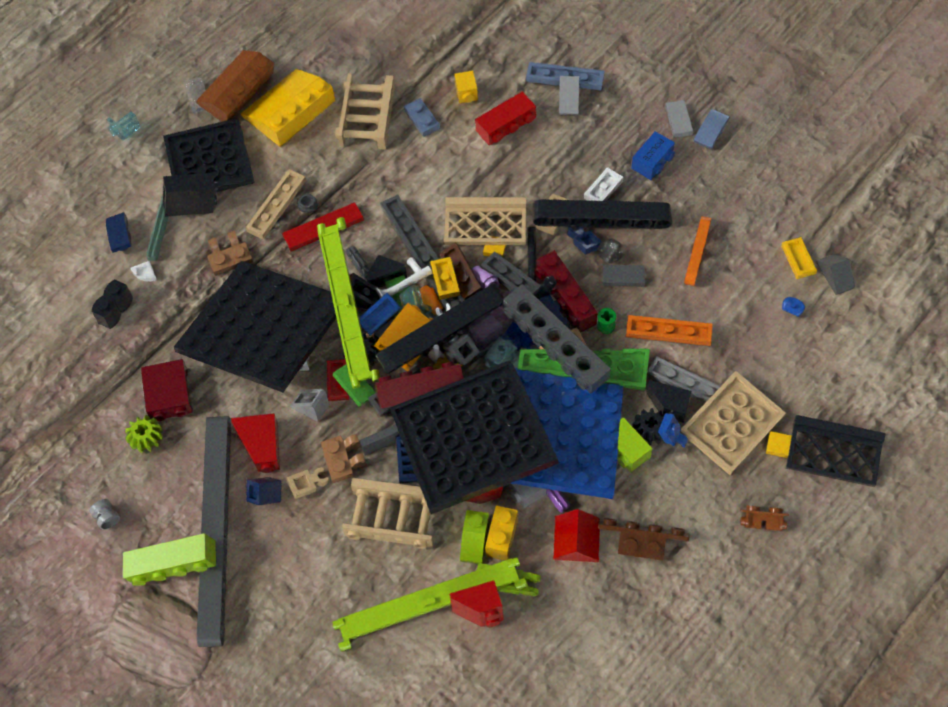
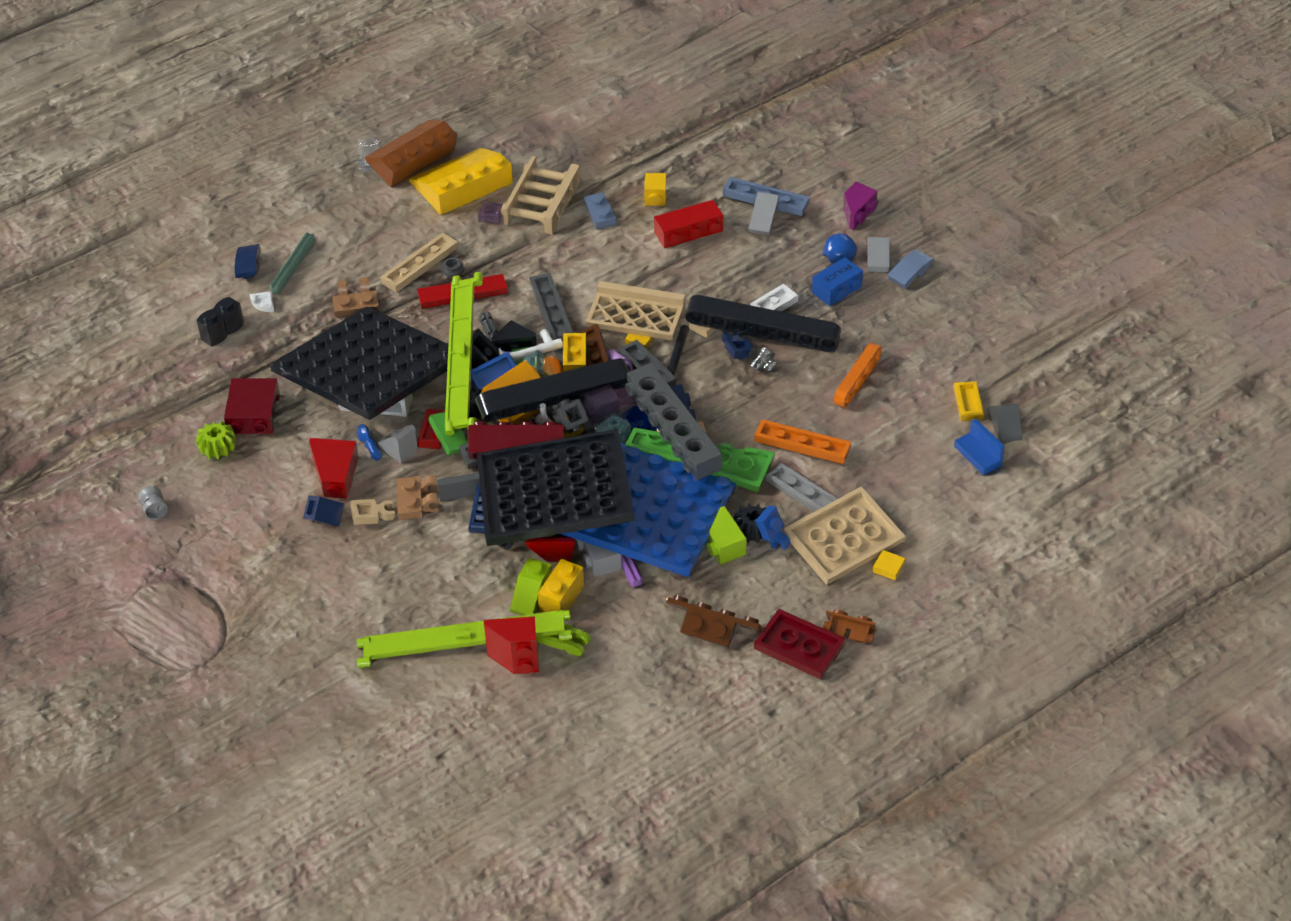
camera: 10 degrees right, 15 degrees down
clear light blue bracket [106,111,140,140] -> none
lime brick [123,533,216,586] -> none
black brick [162,173,218,217] -> none
black plate [163,118,255,192] -> none
dark grey beam [197,416,231,648] -> none
tan fence [342,478,433,549] -> none
black axle [534,275,557,299] -> none
dark red brick [535,250,598,333] -> none
red slope [553,509,600,562] -> none
green bush [597,308,617,334] -> none
dark grey tile [603,265,645,287] -> none
black slope [647,380,692,423] -> none
blue piece [782,297,805,317] -> none
black fence [786,415,886,487] -> none
none -> blue piece [357,424,382,461]
none -> clear purple plate [478,202,503,224]
none -> dark red plate [754,609,846,679]
none -> blue hair [822,233,857,263]
none -> magenta slope [843,182,878,230]
none -> blue panel [954,418,1005,475]

